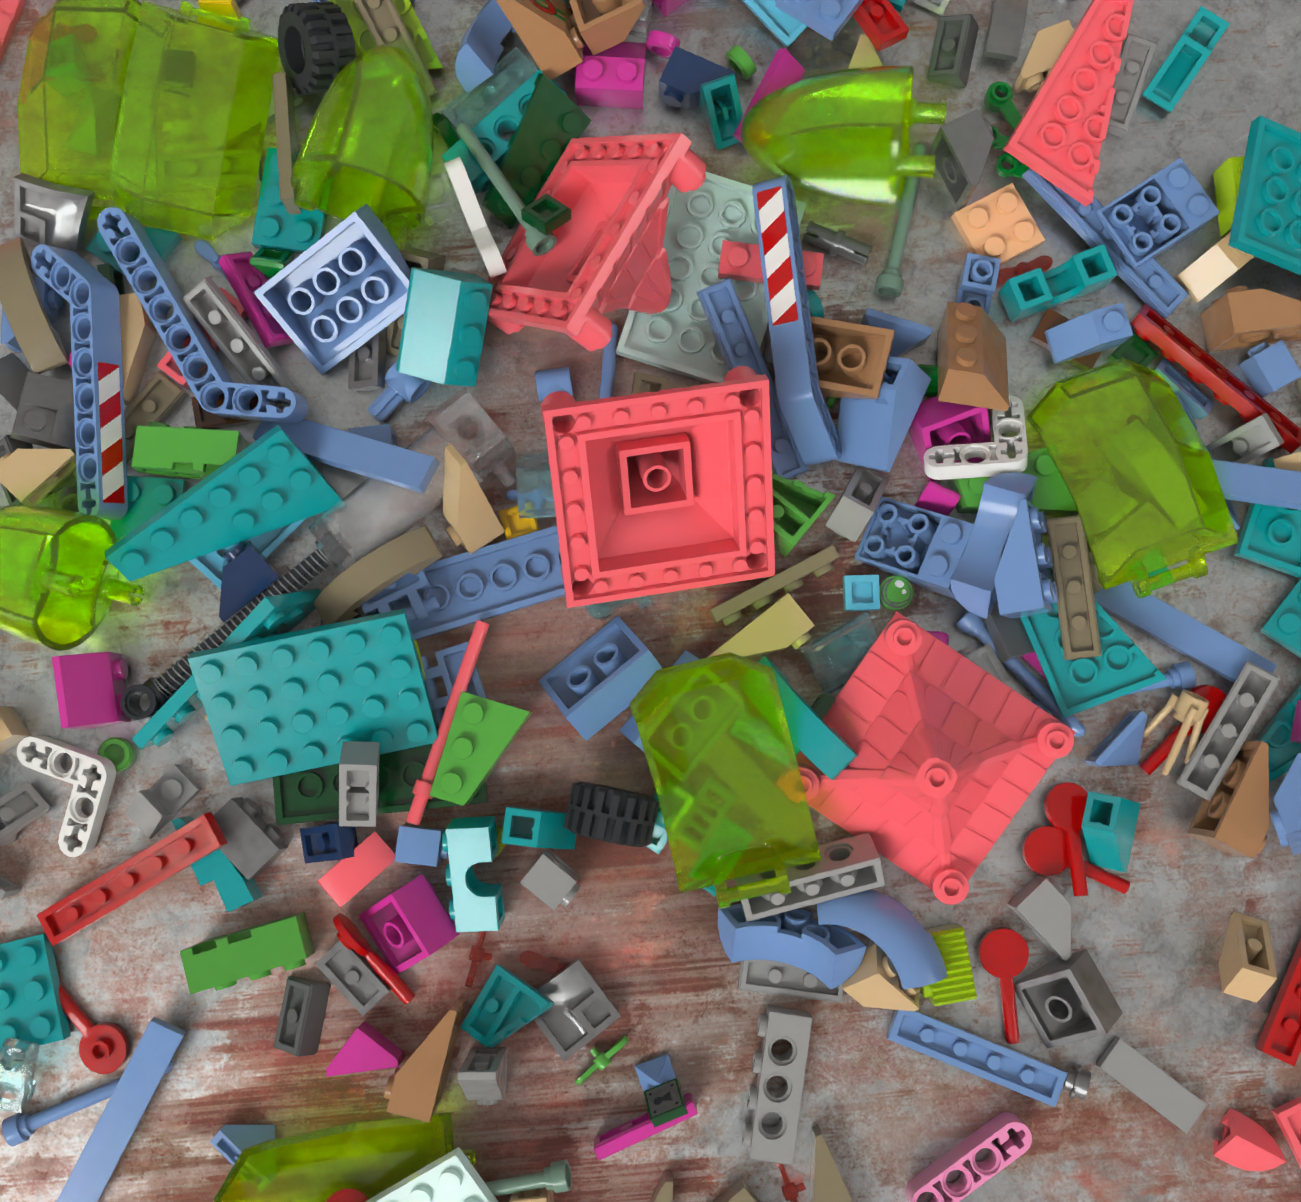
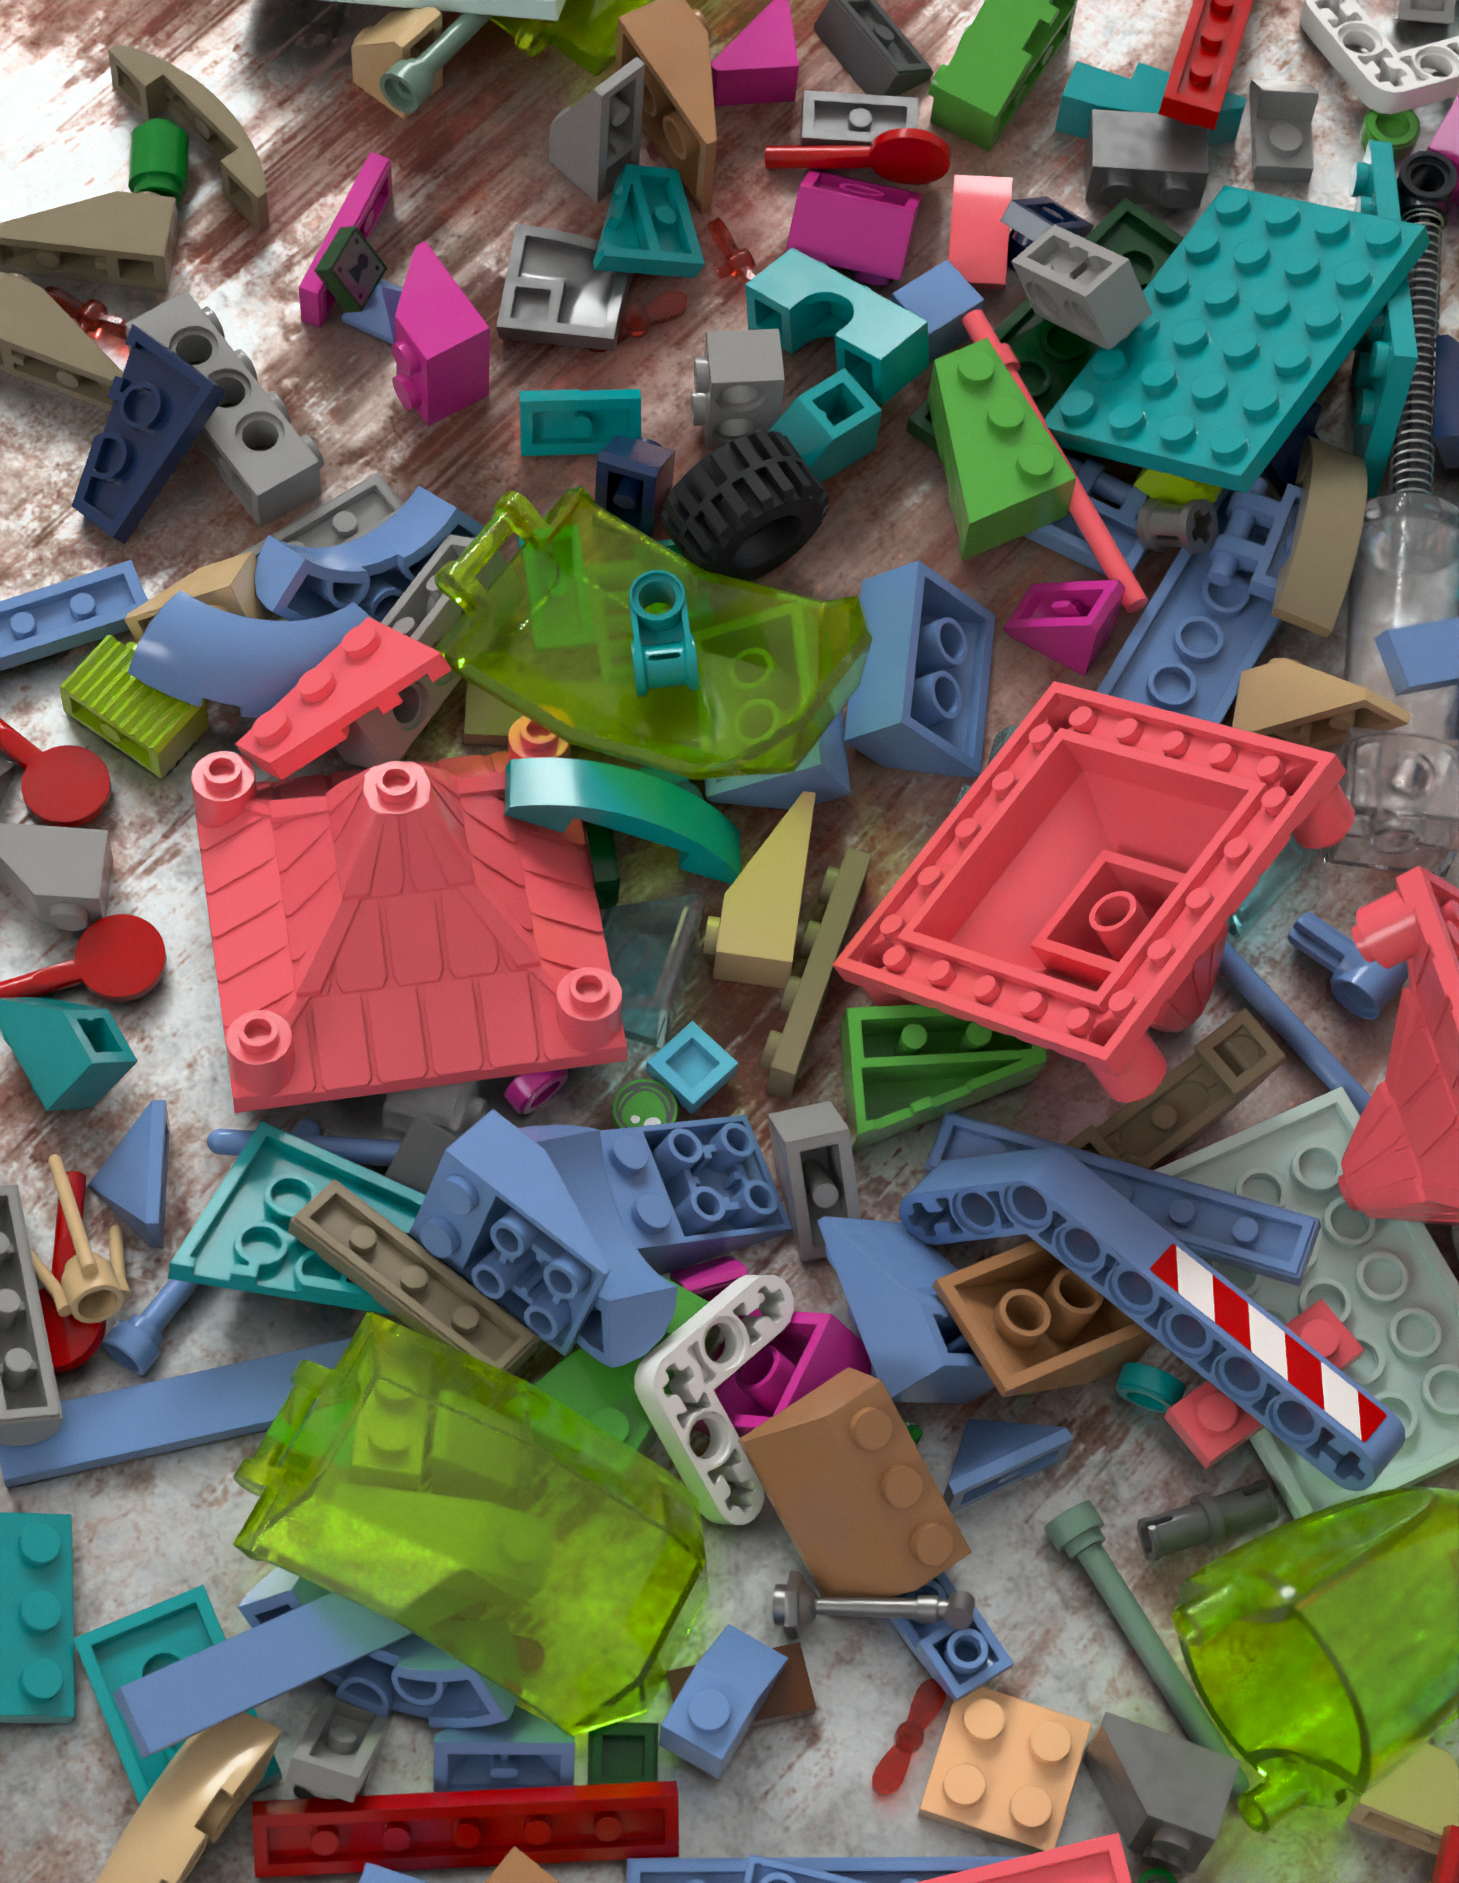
camera: 130 degrees right, 20 degrees down
bright green piece [575,1035,629,1086] -> none
teal arch [998,244,1117,323] -> none
red piece [1044,782,1089,897] -> none
none -> dark blue wing [72,323,228,543]
none -> coral wing [235,617,452,780]
none -> dark pink slope [391,241,490,426]
none -> teal plate [519,389,641,456]
none -> dark blue slope [594,434,675,542]
none -> teal piece [629,570,700,697]
none -> flat silver piece [773,1571,975,1640]
none -> dark pink slope [1003,580,1126,676]
none -> flat silver bush [1136,498,1218,554]

